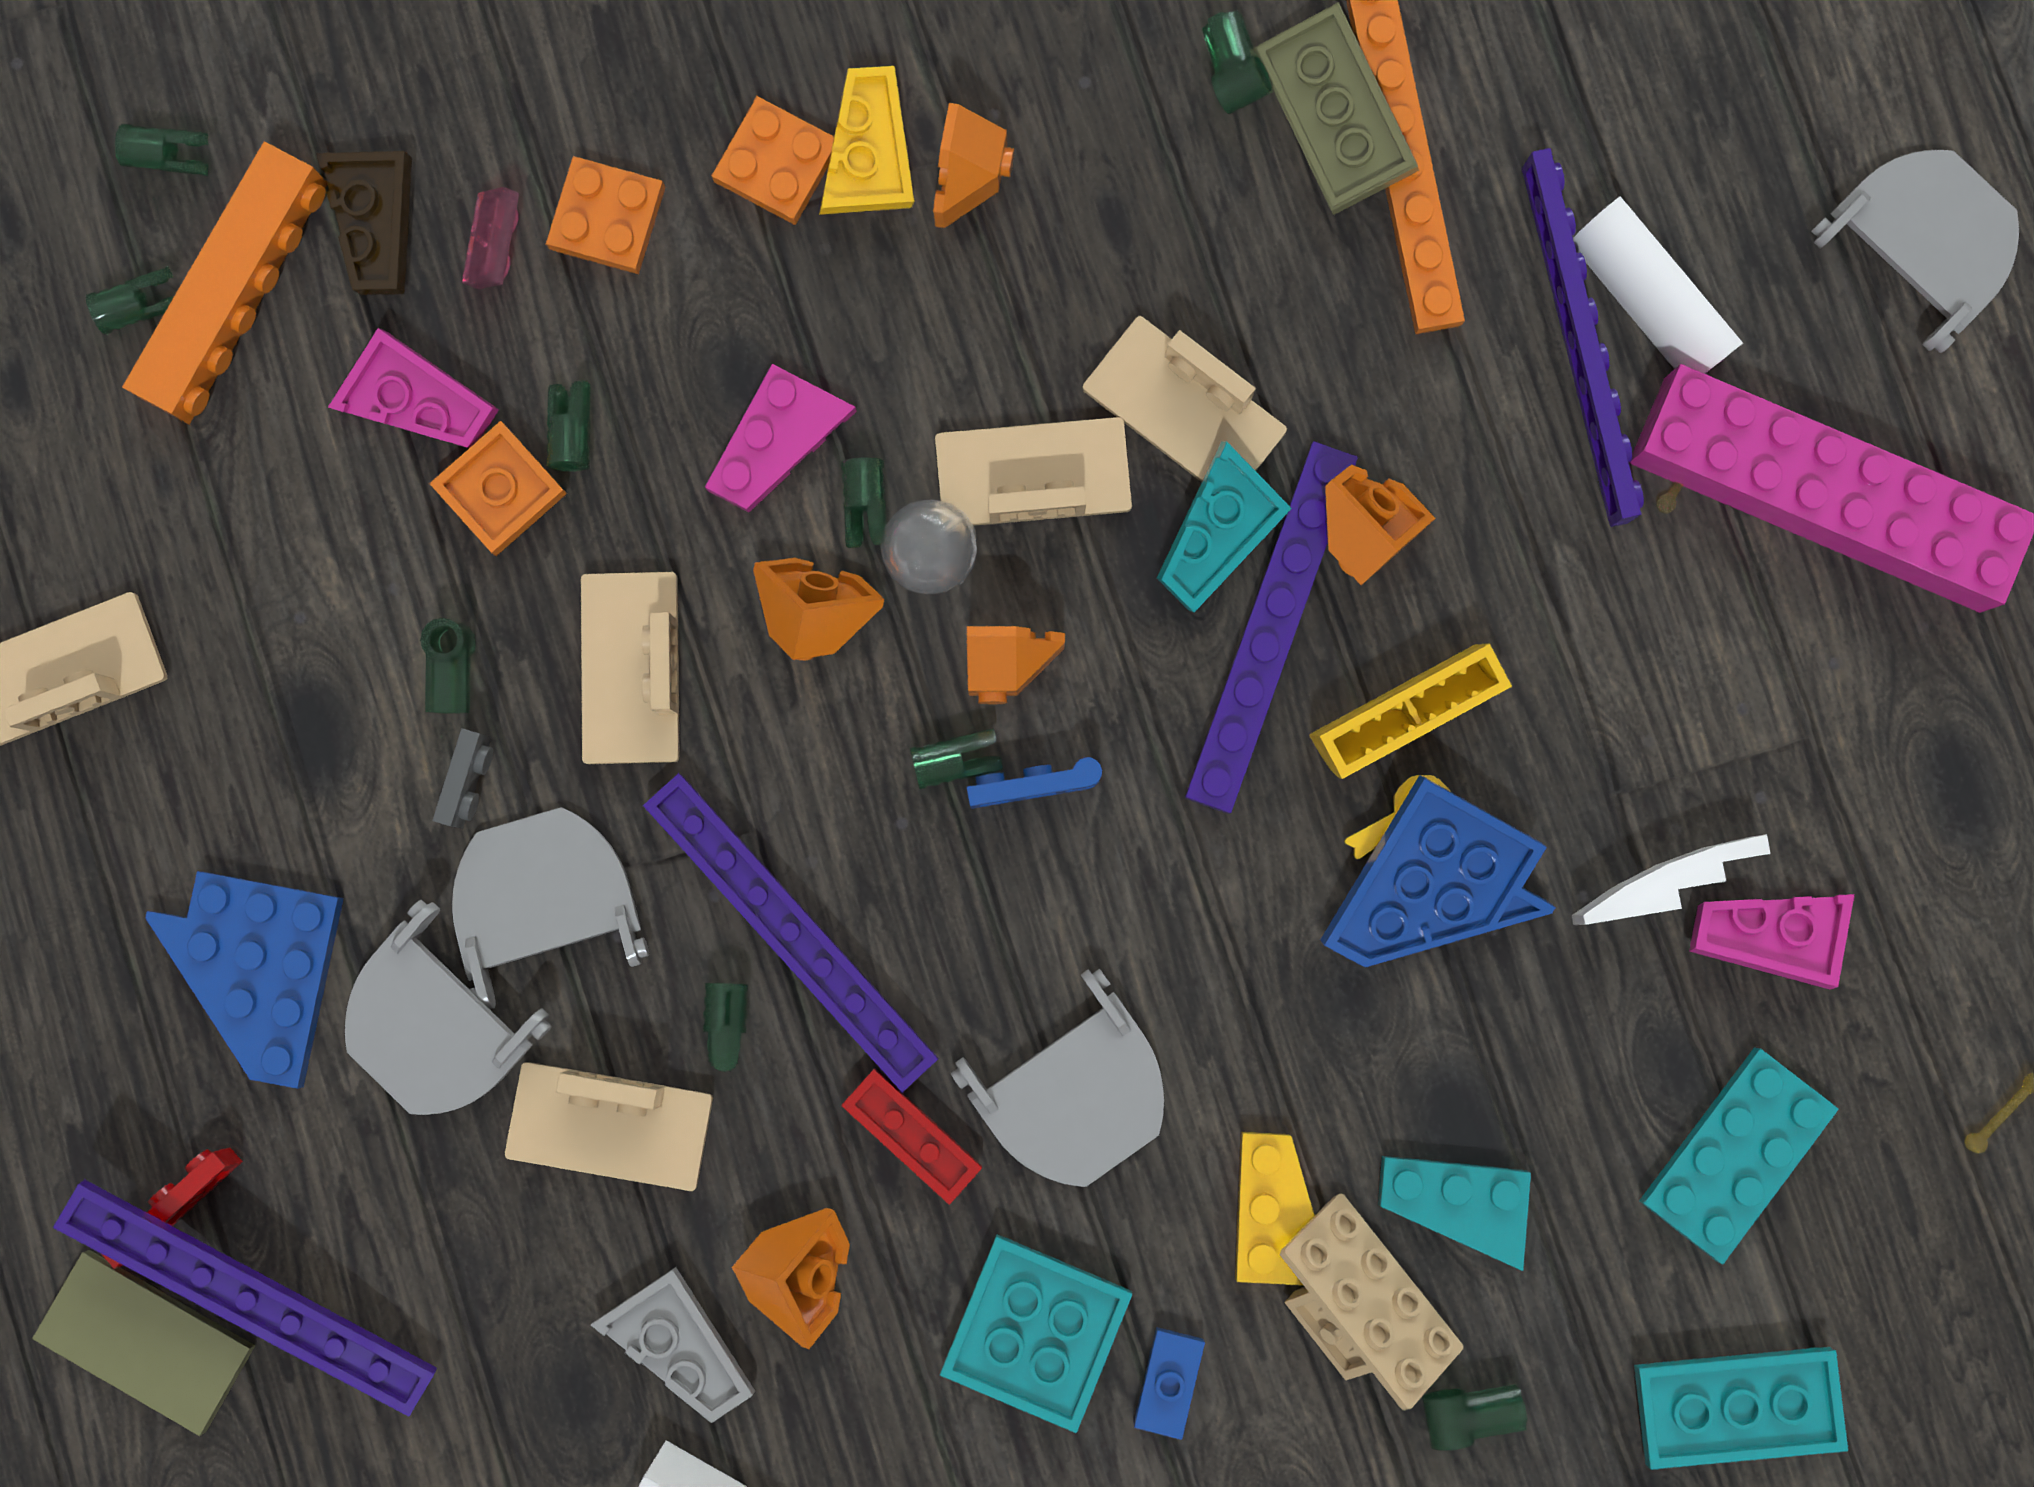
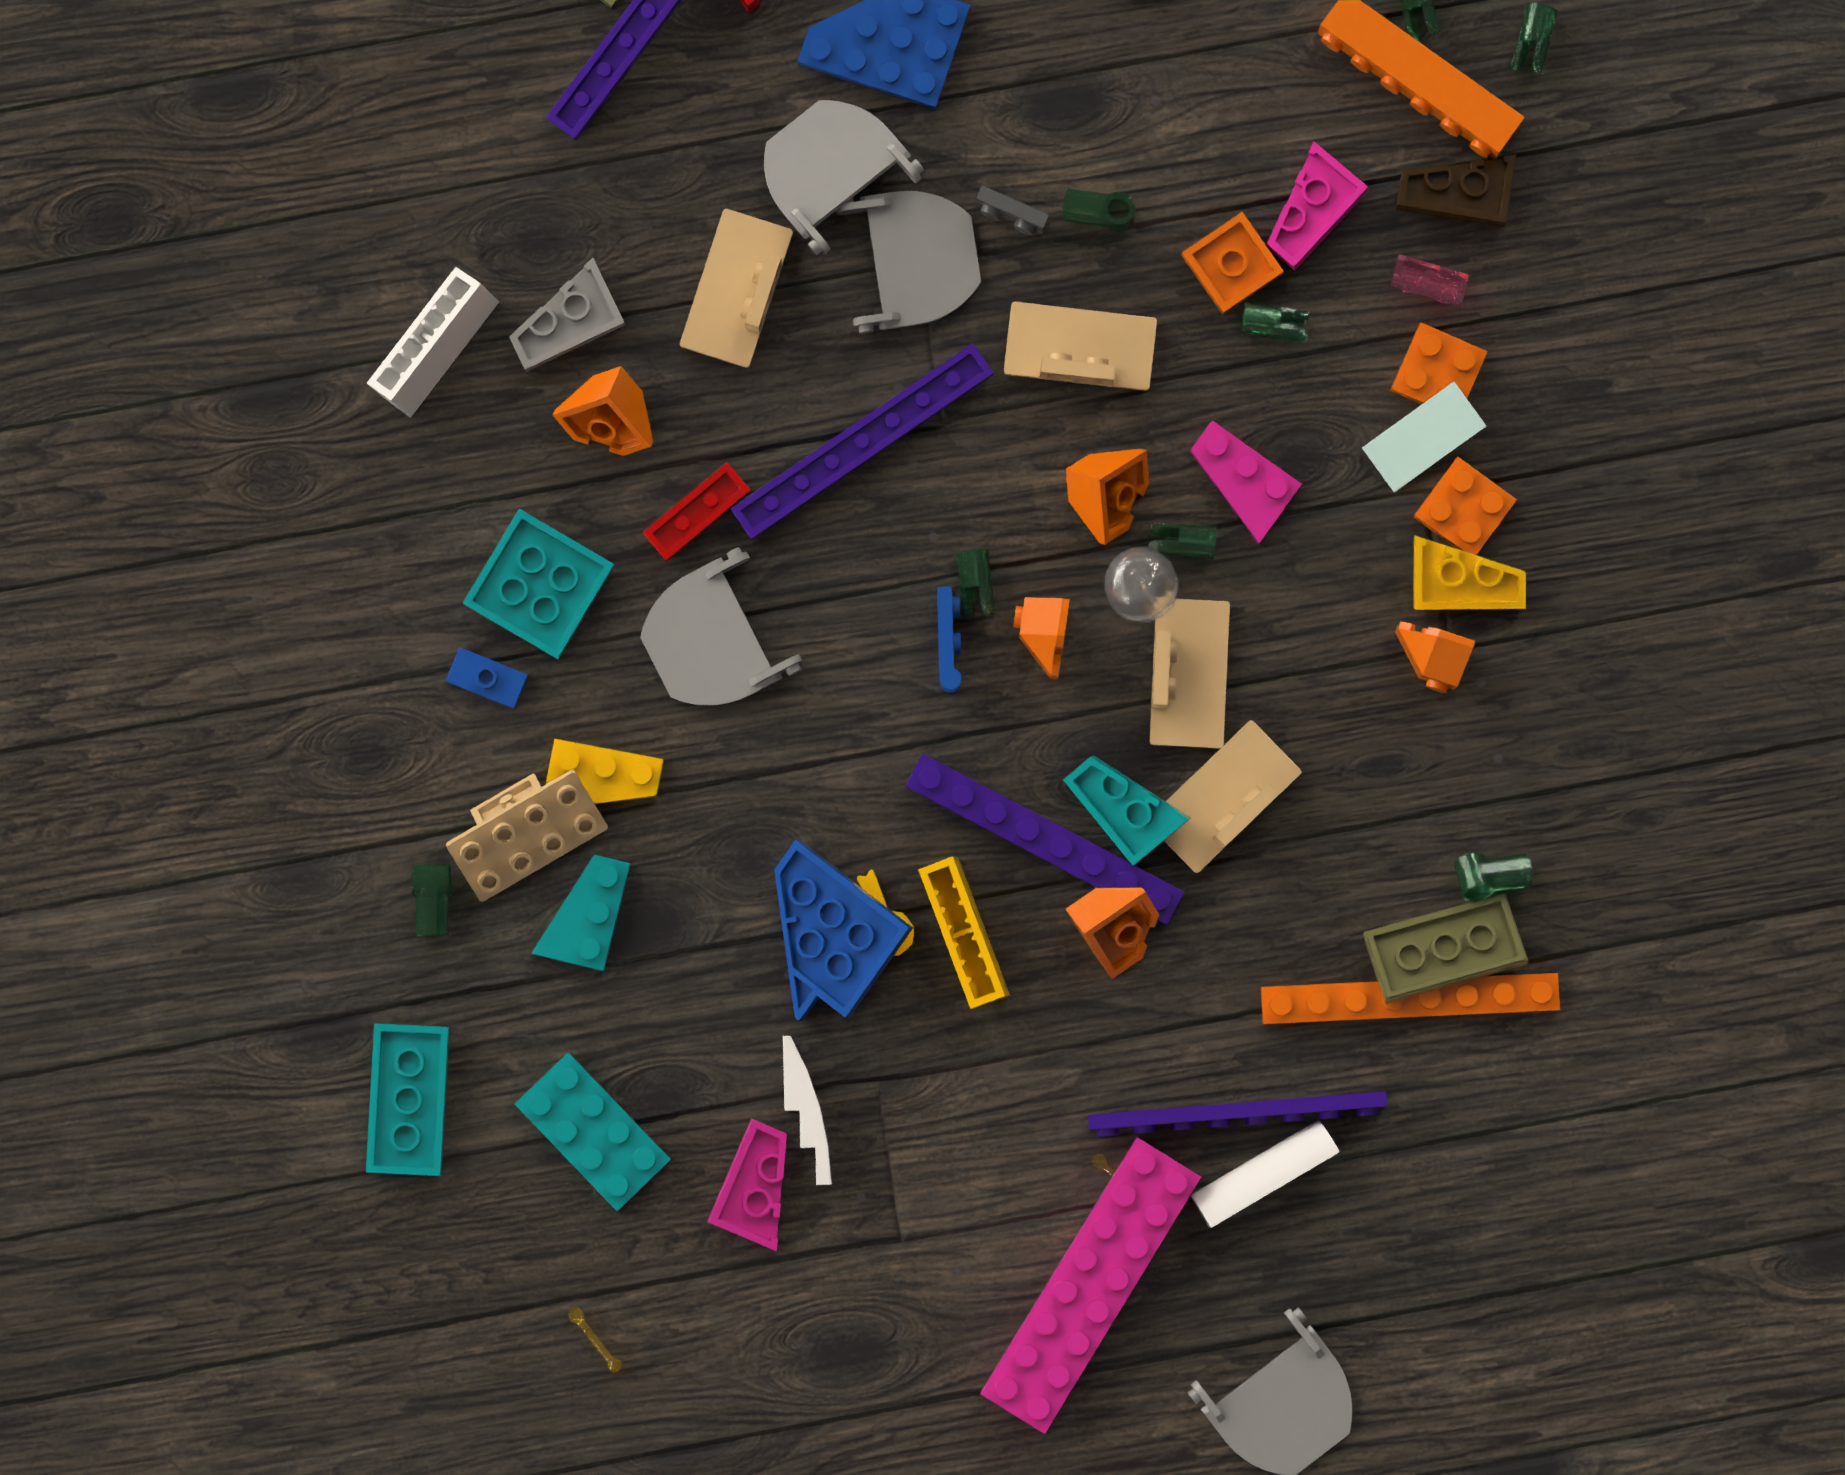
camera: 95 degrees right, 0 degrees up
clear green hinge [702,983,749,1073] -> none
none -> light aqua piece [1362,382,1486,492]

